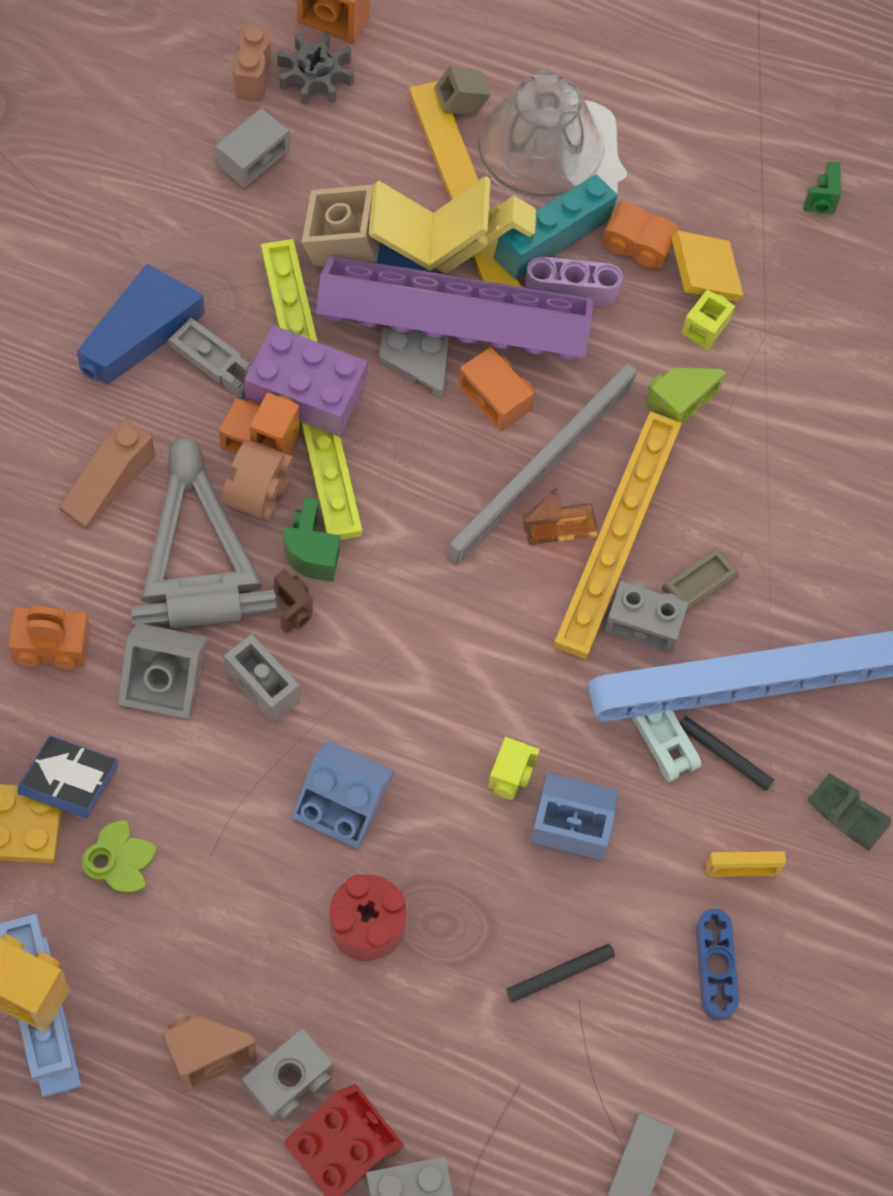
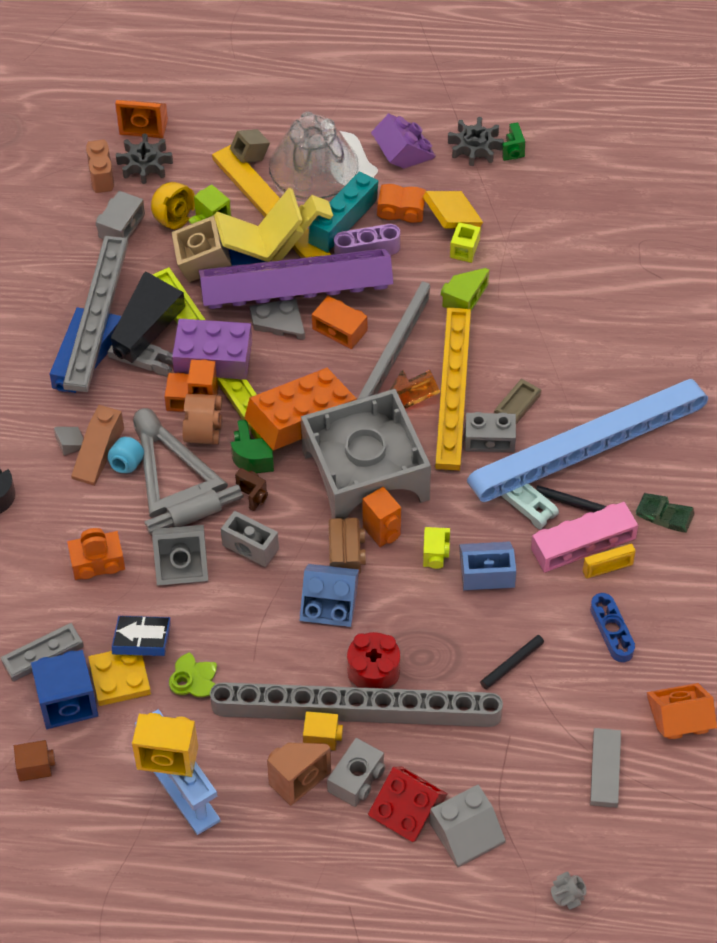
camera: 10 degrees left, 10 degrees down
none -> light grey slope [54,427,84,455]
none -> light grey tile [63,236,128,392]
none -> medium azure head [107,437,144,474]
none -> black slope [111,271,185,363]
none -> yellow cylinder [151,182,195,230]
none -> lime brick [189,184,231,224]
none -> light grey beam [210,682,503,727]
none -> orange brick [244,368,357,451]
none -> light grey piece [301,389,431,520]
none -> yellow brick [303,711,343,751]
none -> medium nougat brick [329,518,366,574]
none -> orange brick [362,486,401,547]
none -> medium lavender slope [371,113,436,169]
none -> dark grey gear [448,117,504,166]
none -> bright pink brick [531,502,638,573]
none -> orange slope [647,683,717,739]

